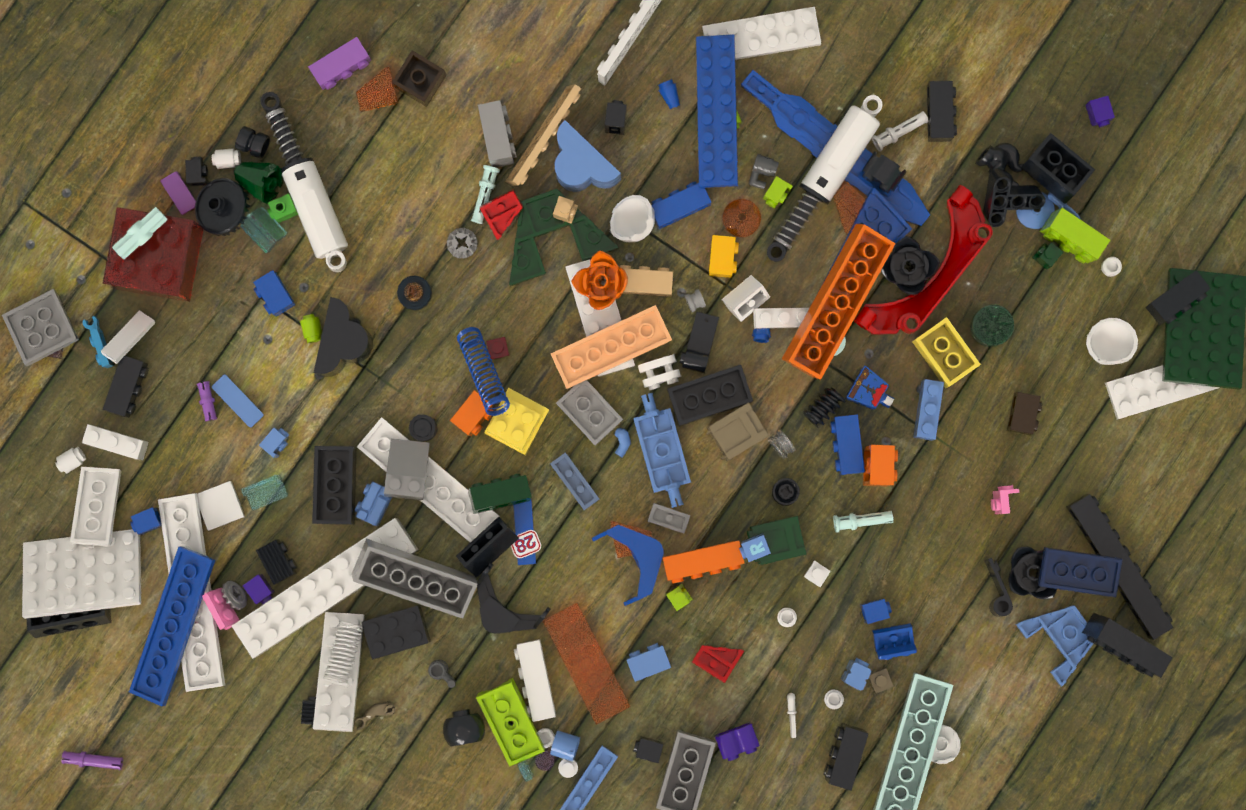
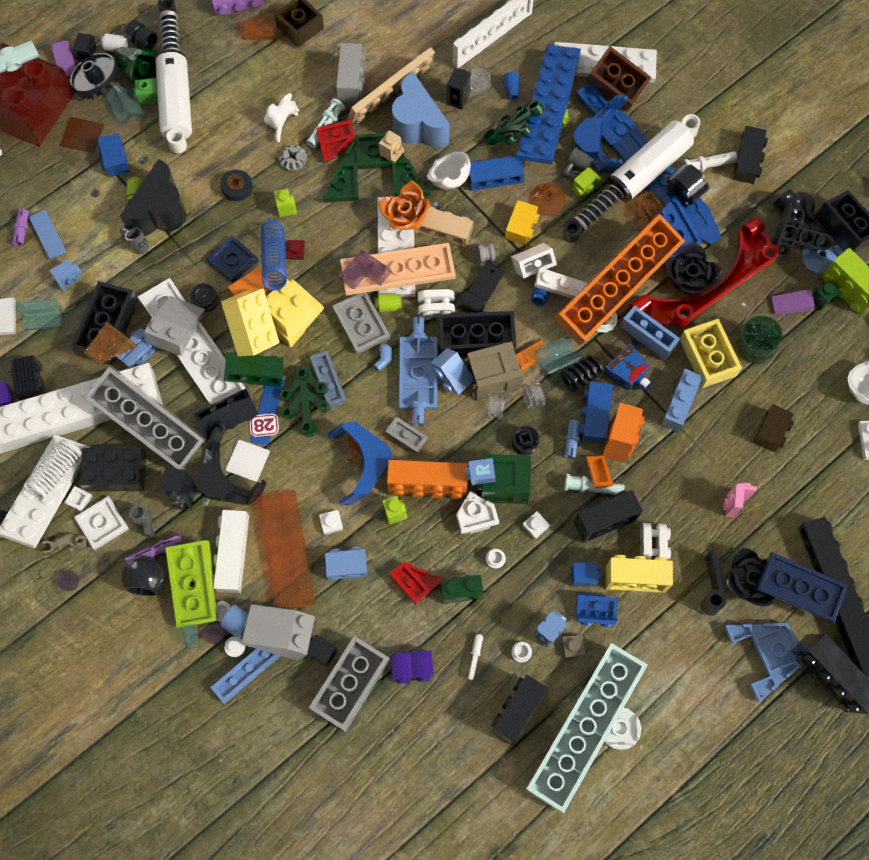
camera: 10 degrees right, 15 degrees down
none -> tile [57,570,79,591]
none -> reddish brown piece [60,117,104,153]
none -> white tile [64,486,92,512]
none -> white tile [74,496,129,550]
none -> clear orange wing [83,322,137,365]
none -> dark grey piece [120,227,149,254]
none -> medium lavender pin [124,533,185,564]
none -> black brick [160,467,197,510]
none -> dark blue tile [206,236,258,284]
none -> light yellow brick [221,288,279,356]
none -> white sticker [225,440,270,481]
none -> light grey slope [241,604,315,661]
none -> white animal [264,93,300,142]
none -> lime brick [274,189,297,217]
none -> dark green plant [280,365,330,437]
none -> white plate [319,510,343,535]
none -> plate [339,249,391,289]
none -> lime brick [375,293,402,312]
none -> medium blue brick [431,348,474,395]
none -> dark green brick [441,574,484,604]
none -> white plate [456,491,499,534]
none -> clear wheel [469,66,491,95]
none -> dark green plant [483,100,544,146]
none -> clear wheel [487,393,504,420]
none -> orange tile [516,339,552,371]
none -> clear light blue panel [535,336,581,374]
none -> medium blue axle [564,420,580,459]
none -> blue piece [574,95,627,173]
none -> black brick [574,490,643,543]
none -> reddish brown brick [585,46,652,111]
none -> orange tile [585,456,613,488]
none -> light yellow brick [605,555,673,593]
none -> medium blue brick [620,305,680,360]
none -> white brick [640,523,671,560]
none -> medium lavender slope [771,290,814,314]

